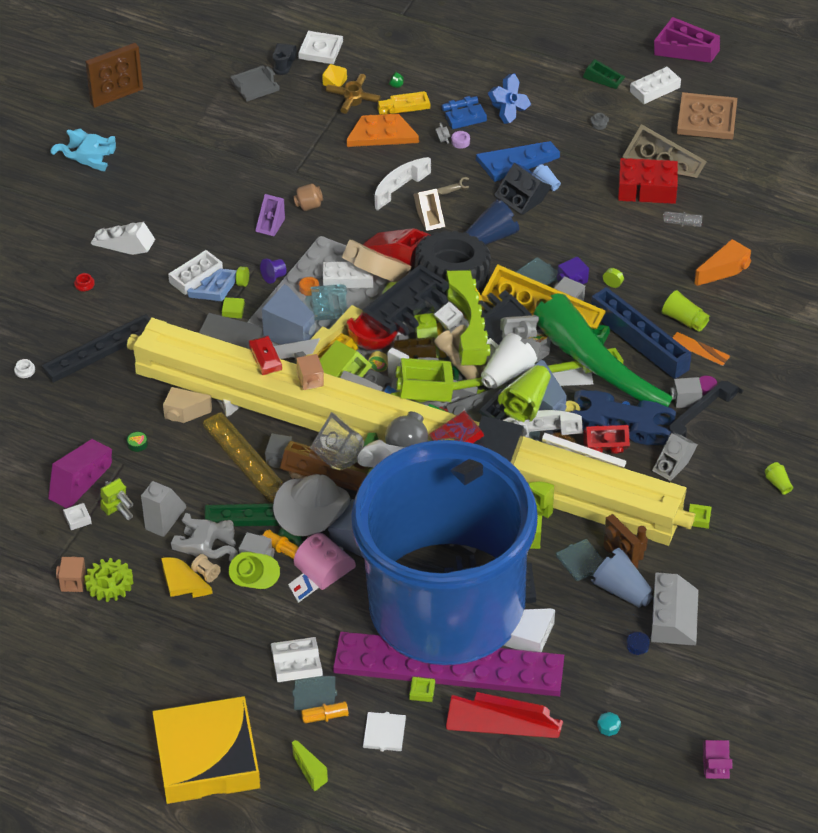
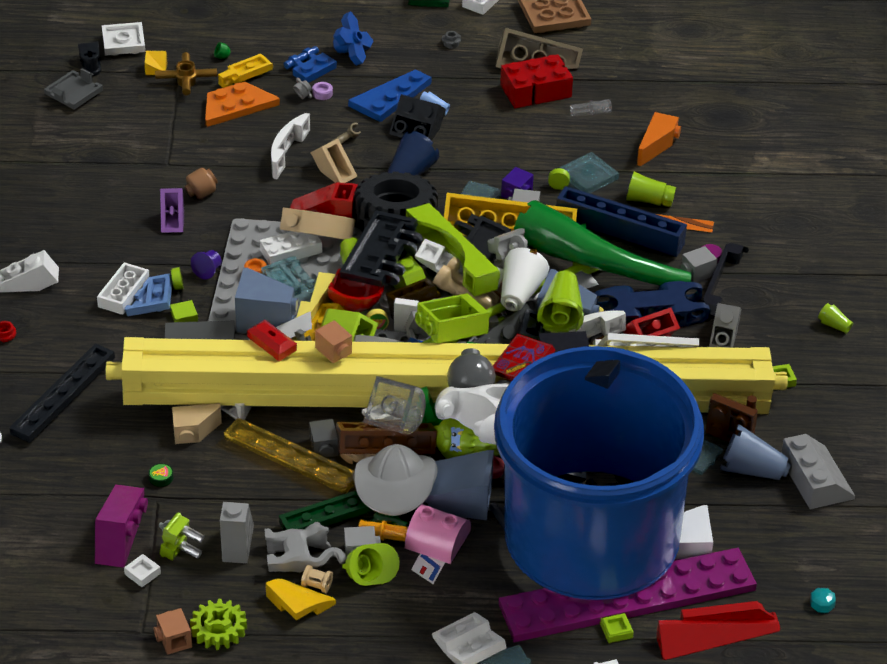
camera: 25 degrees left, 5 degrees down
clear blue tile [627,632,650,655] -> none
none -> clear light blue plate [559,152,619,193]

